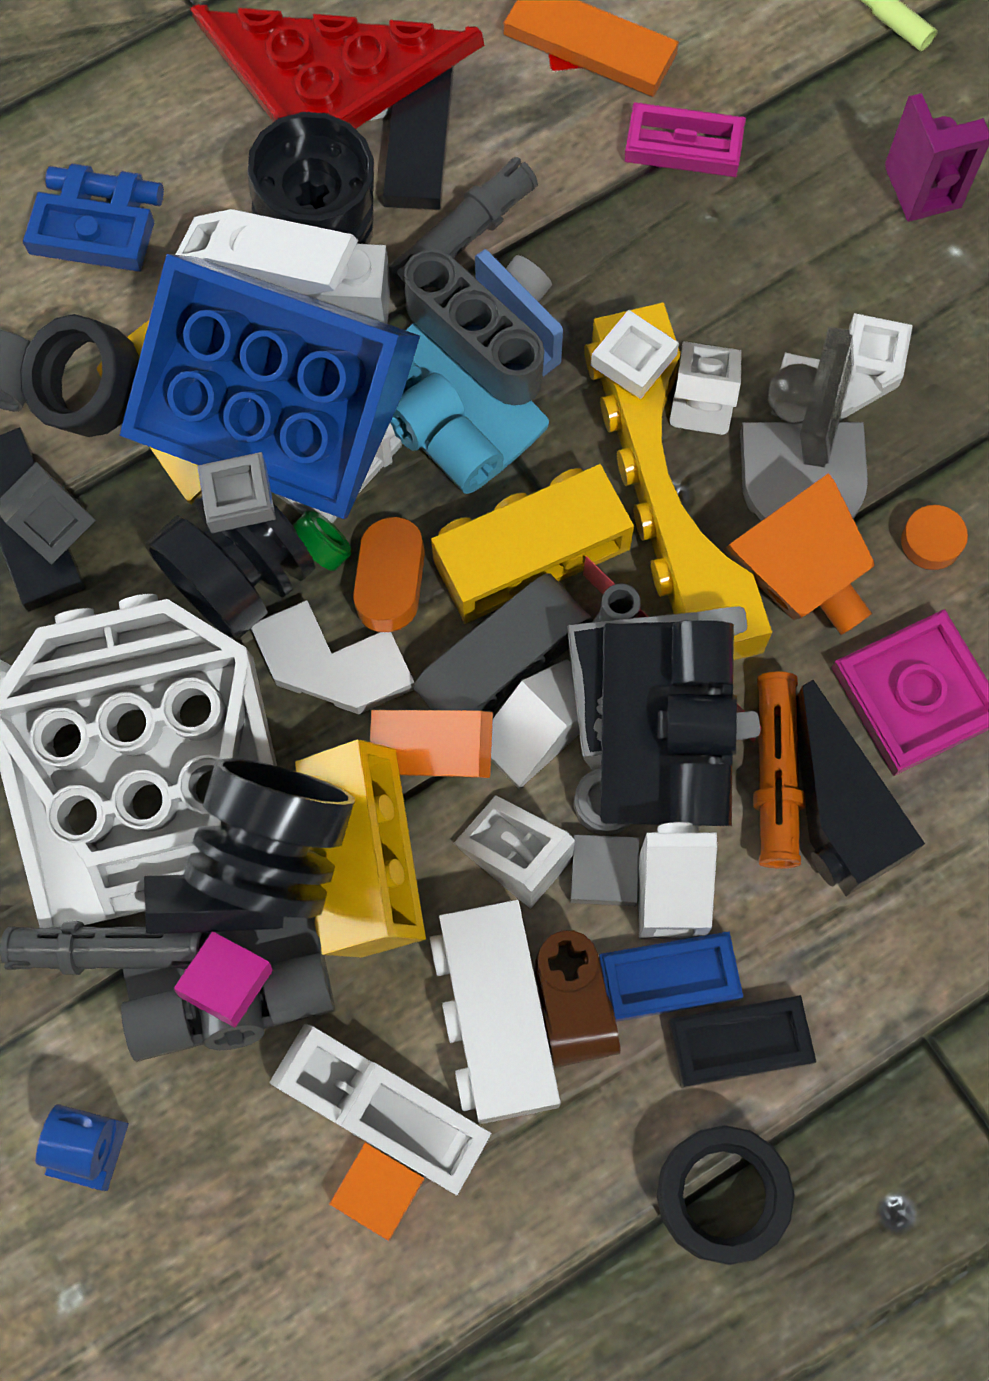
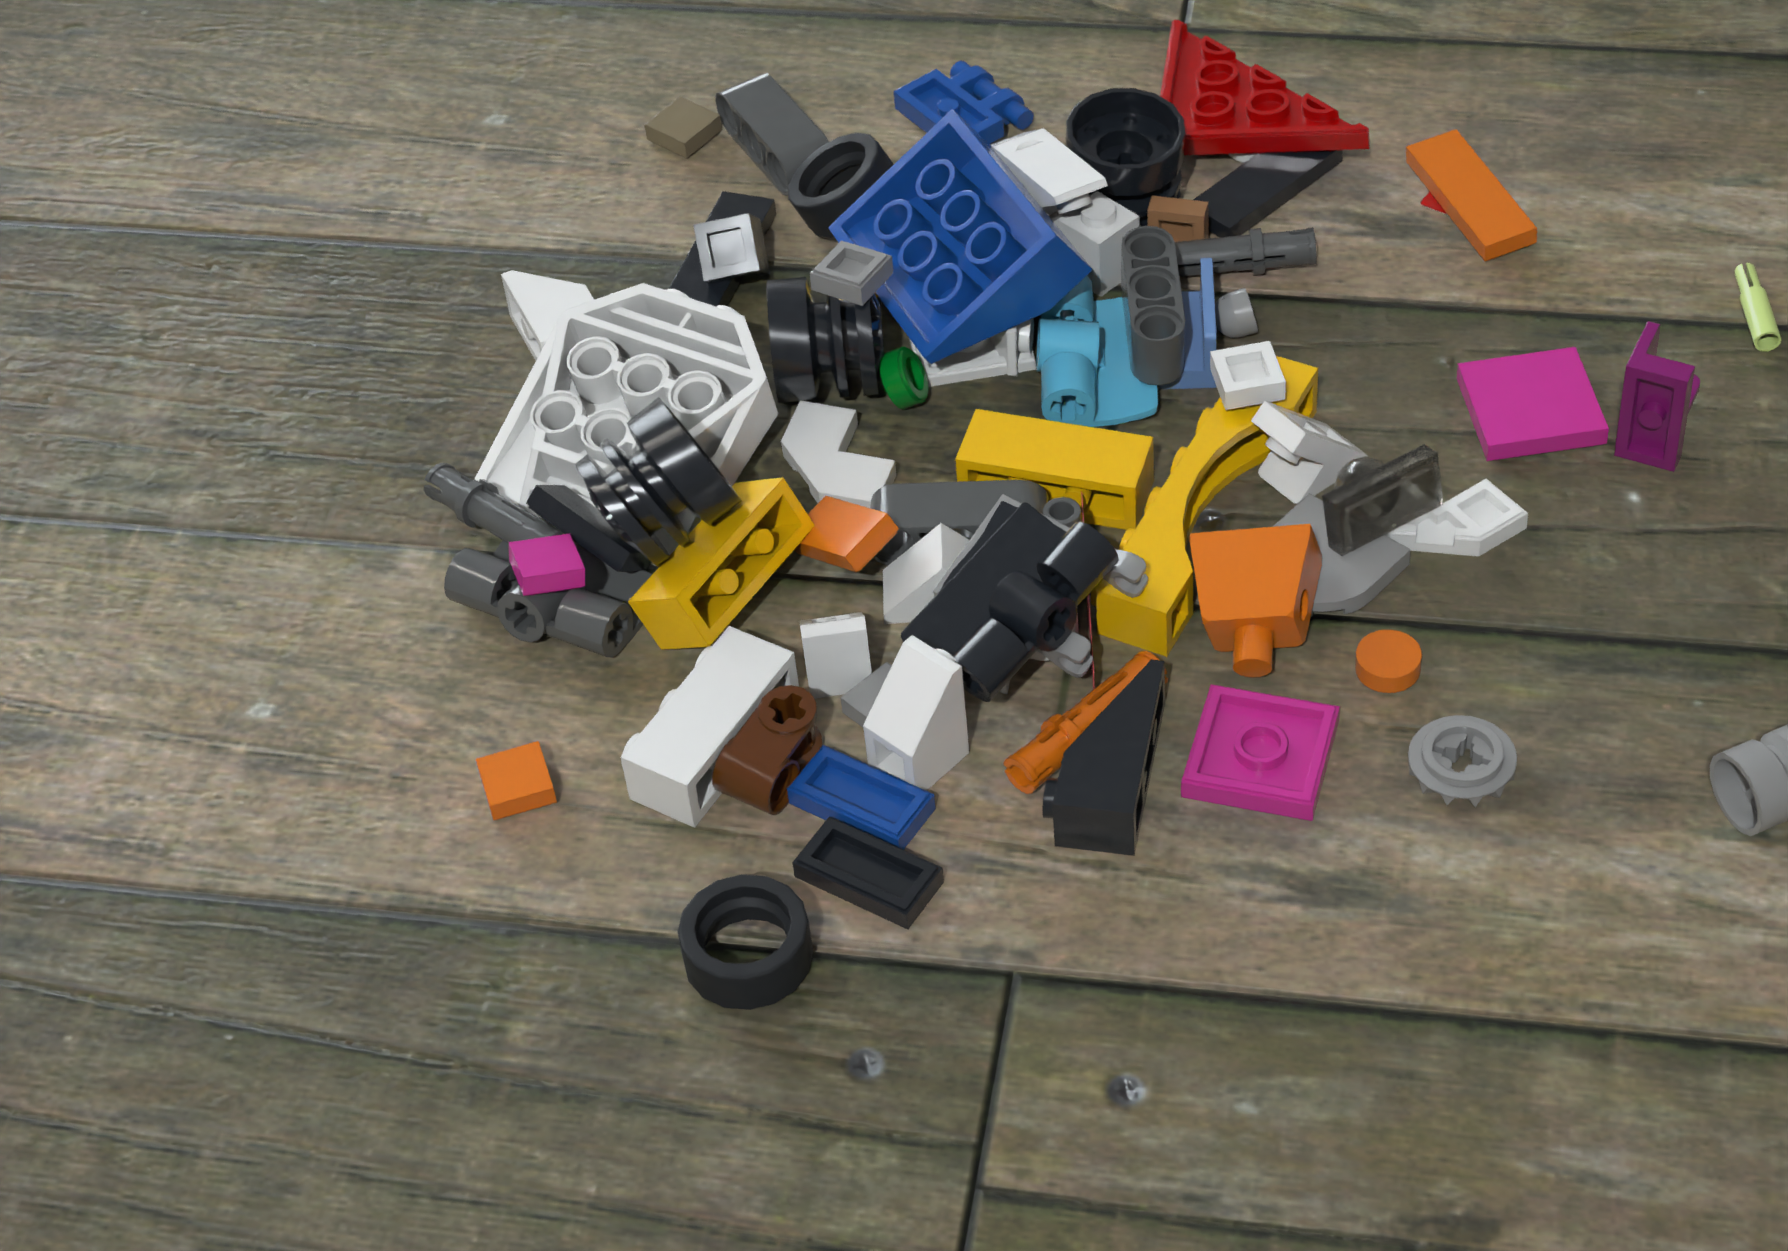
camera: 45 degrees right, 25 degrees down
blue leg [36,1104,129,1191] -> none
white slope [269,1024,492,1195] -> none
orange tile [353,517,425,632] -> none
dark pink tile [624,102,746,177] -> none
none -> medium nougat plate [1147,196,1209,242]
none -> dark pink tile [1457,347,1609,461]

